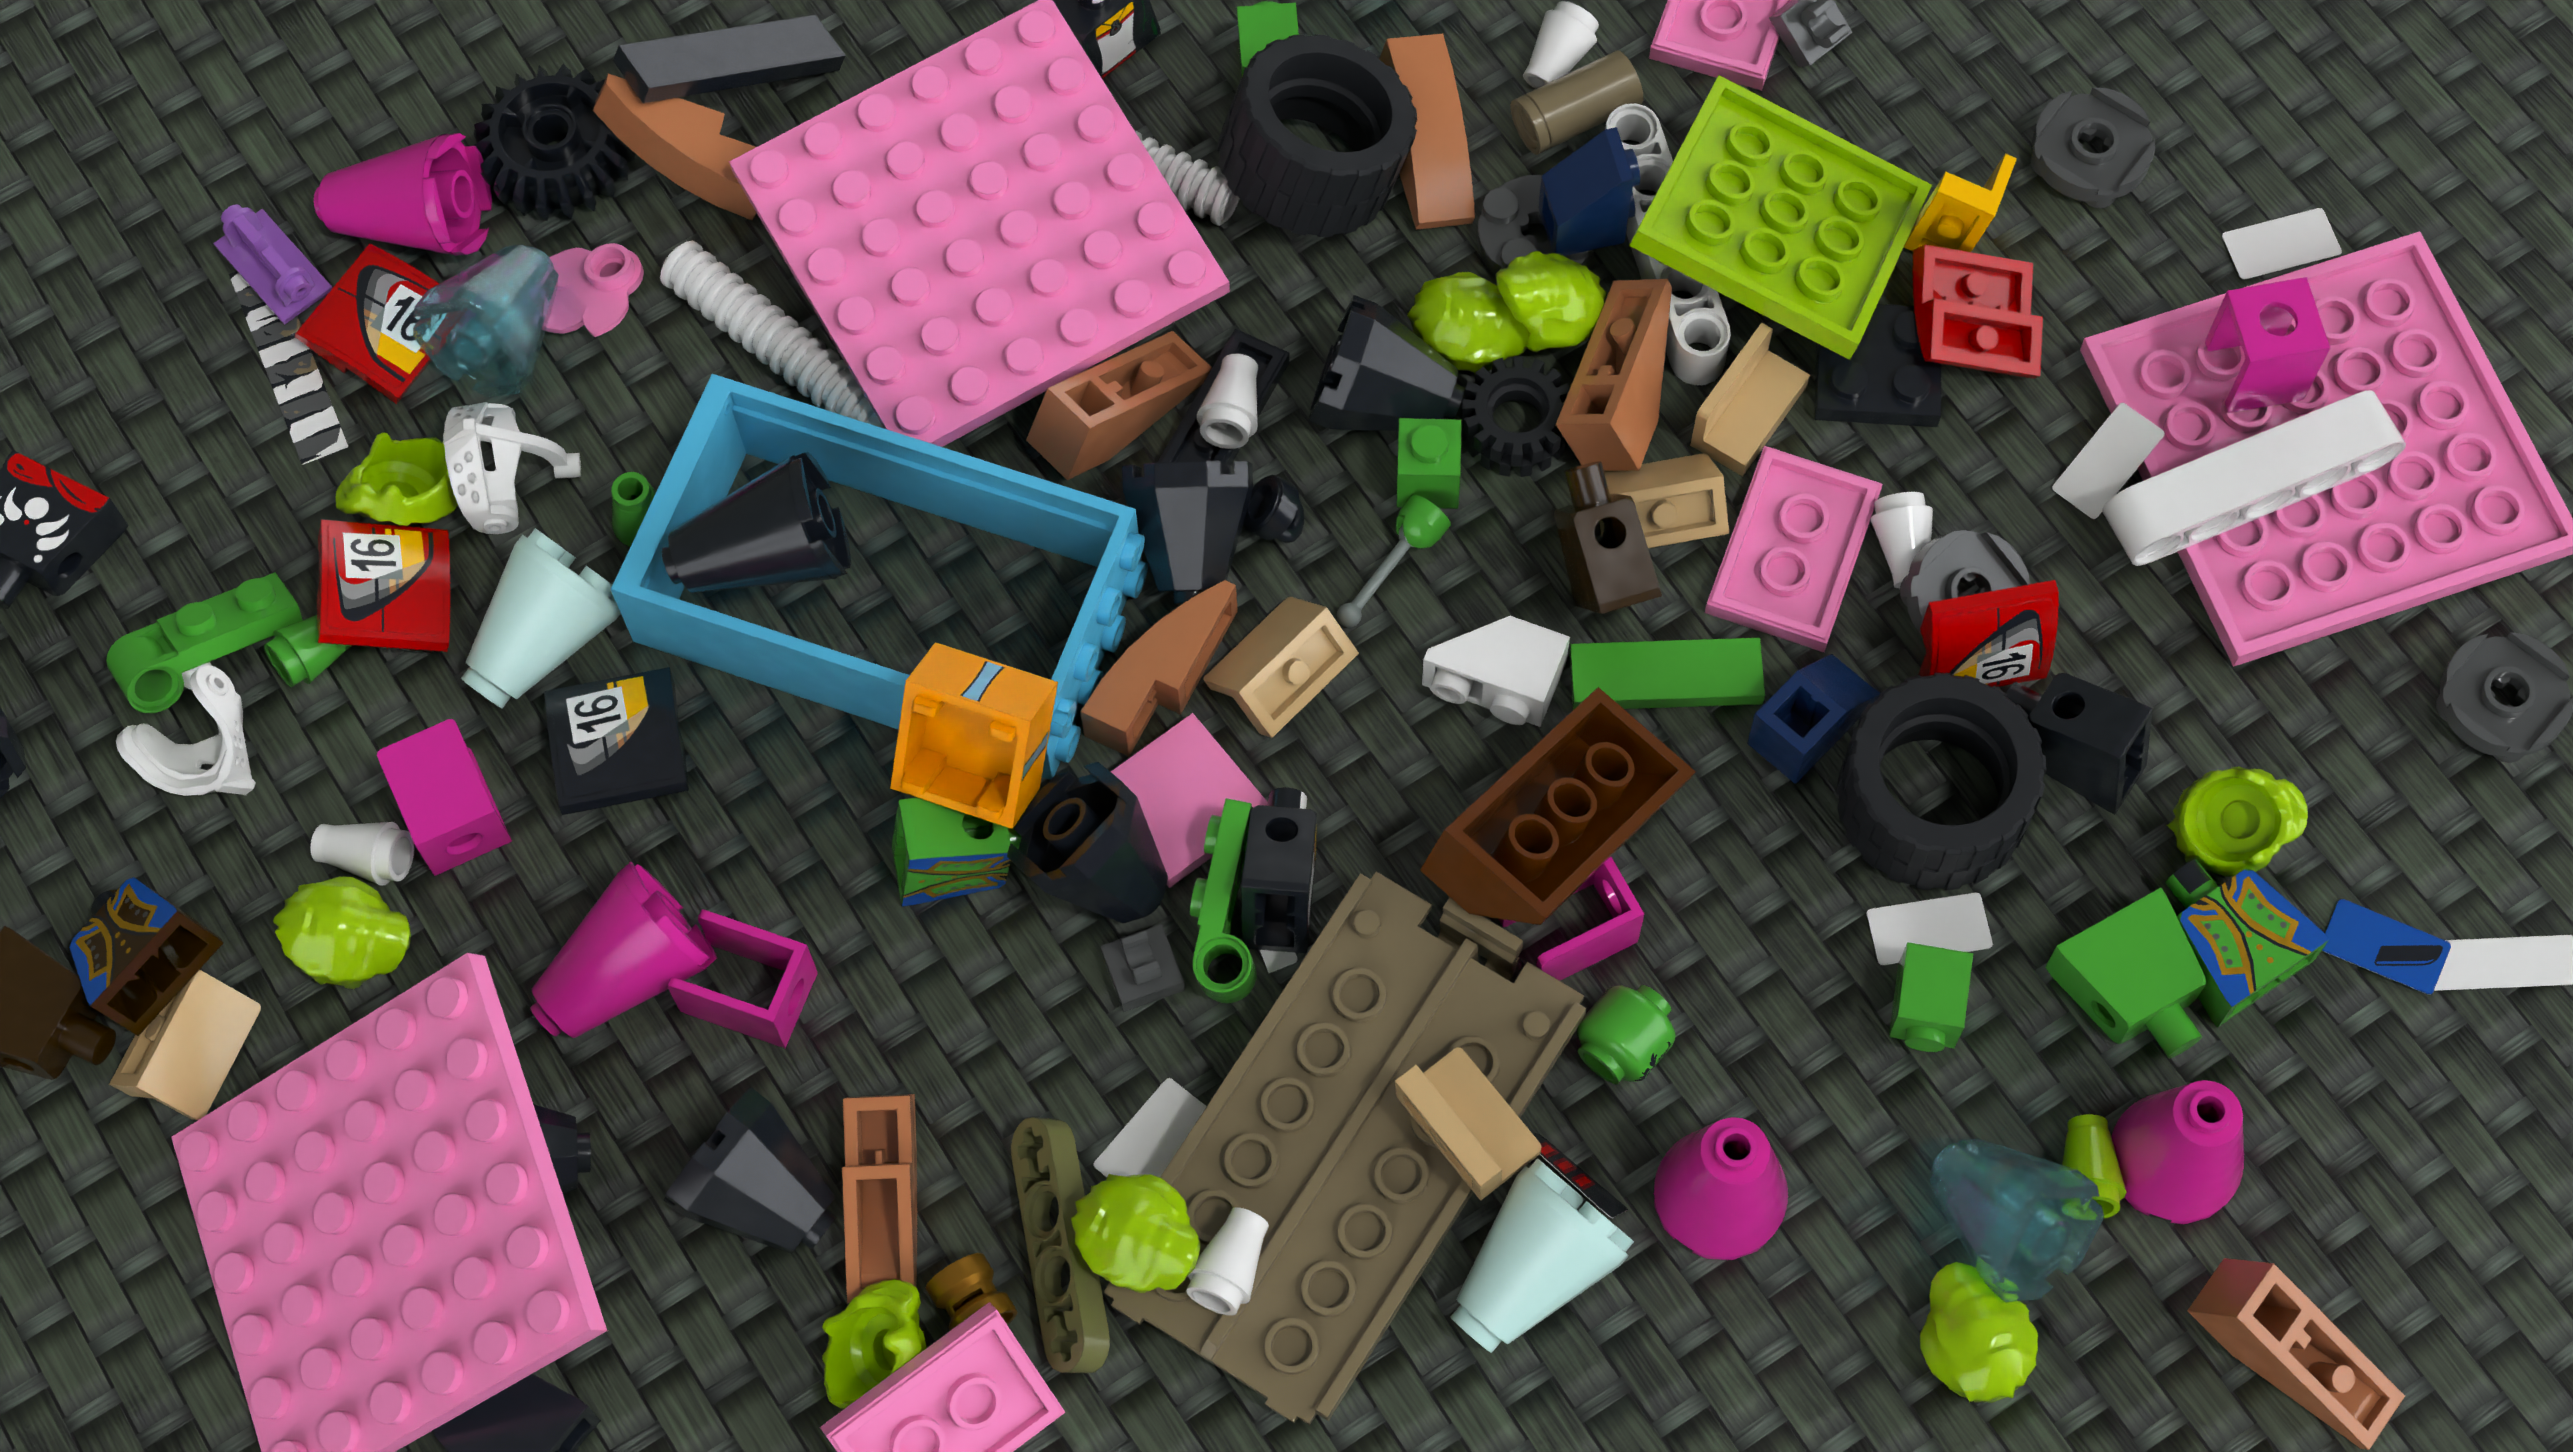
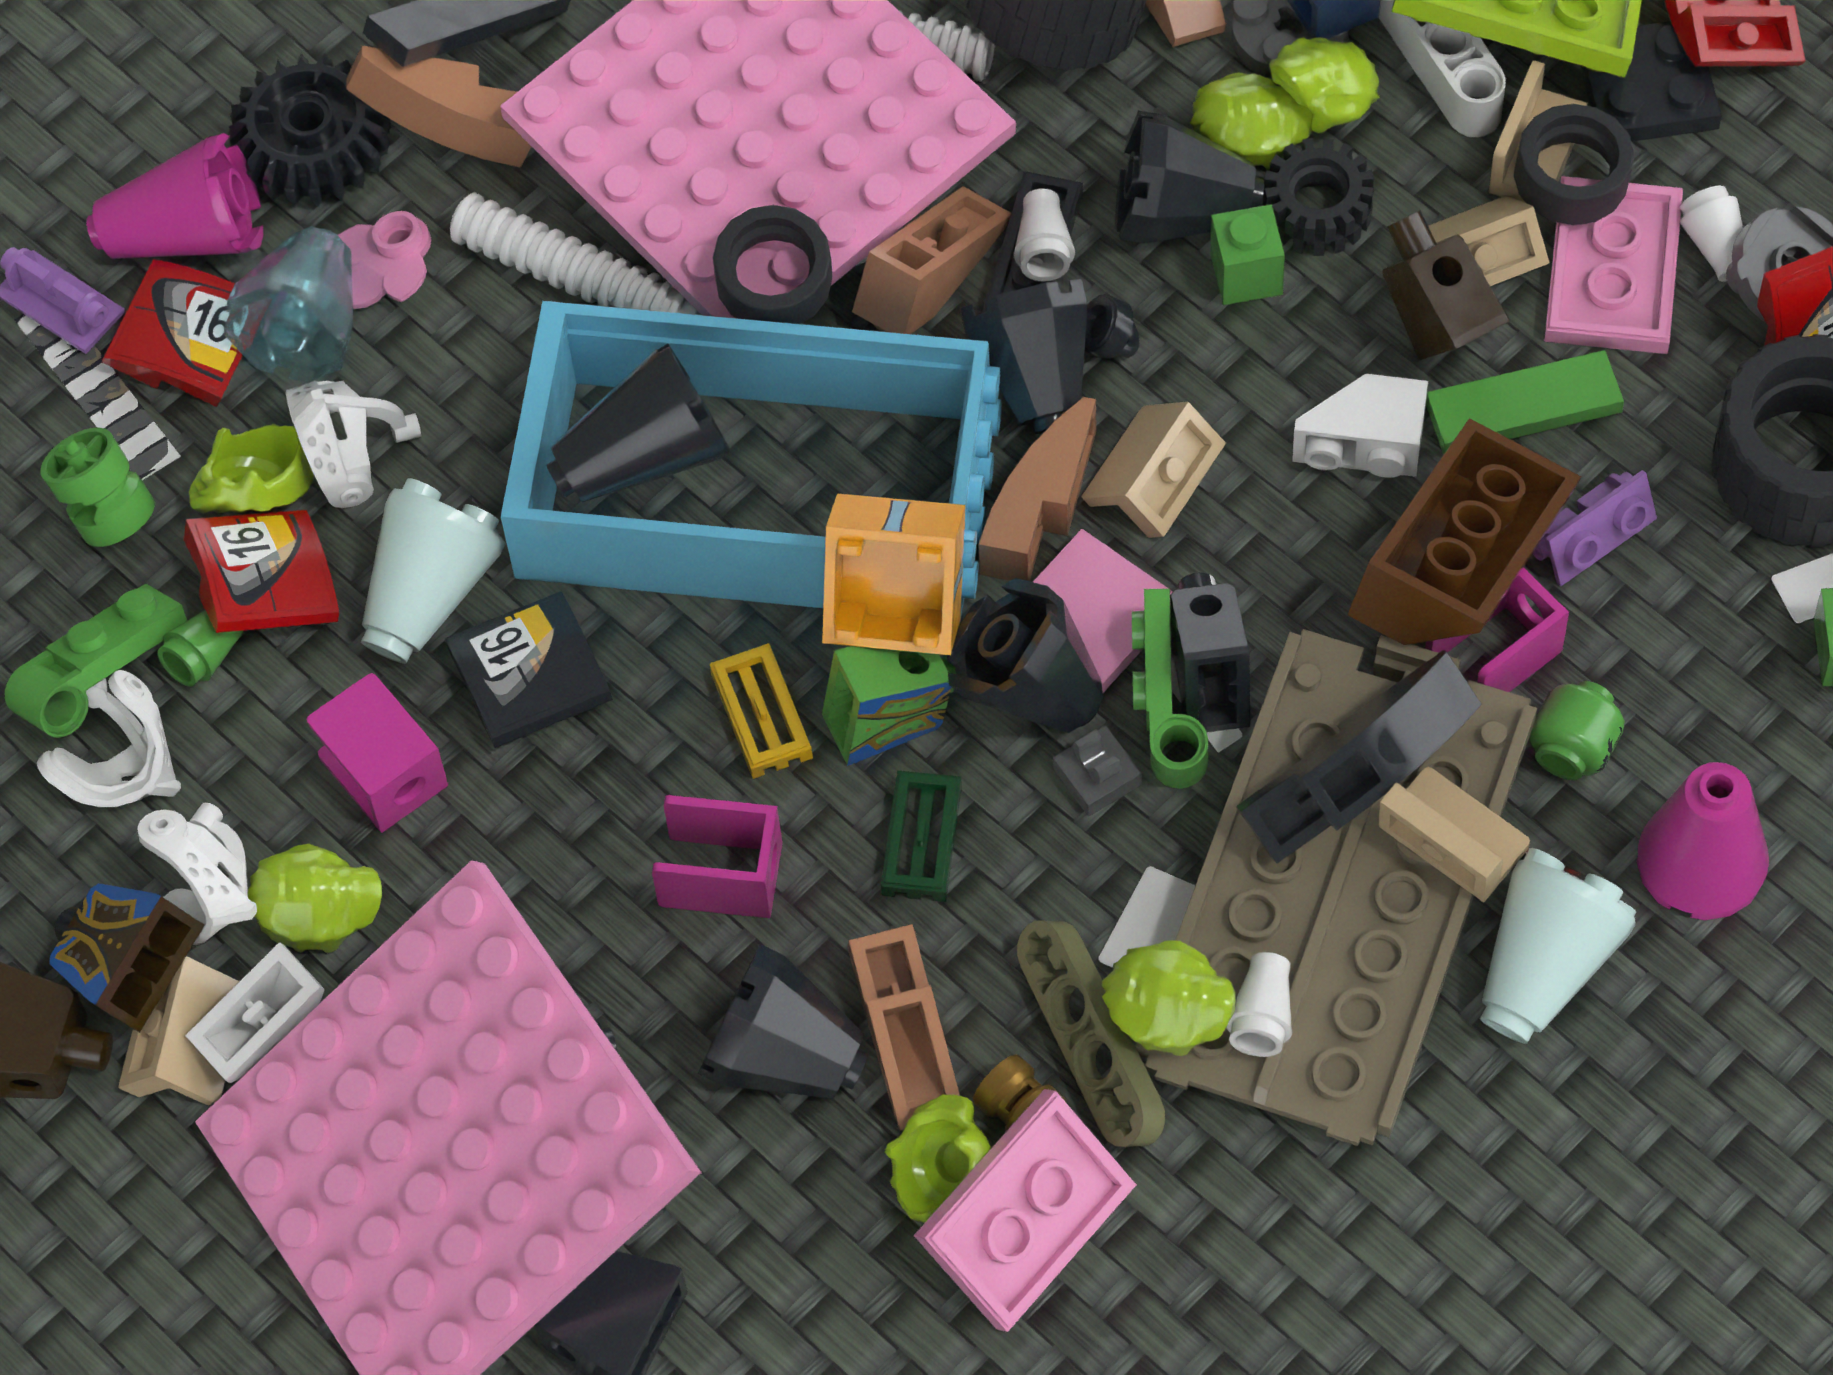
camera: 10 degrees left, 5 degrees down
white cone [310,822,414,886] -> none
dark pink cone [530,862,717,1038] -> none
bright green cone [611,472,656,547] -> none
hinge [1337,494,1451,628] -> none
nougat slope [1556,279,1672,471] -> none
dark blue slope [1747,654,1880,784] -> none
none -> bright green wheel [40,428,155,547]
none -> white helmet [138,803,257,945]
none -> white slope [185,942,325,1083]
none -> yellow tile [709,643,813,779]
none -> black tyre [713,205,833,324]
none -> dark green tile [881,770,962,902]
none -> black slope [1236,650,1482,864]
none -> black tyre [1513,104,1635,225]
none -> medium lavender hinge [1532,470,1657,586]

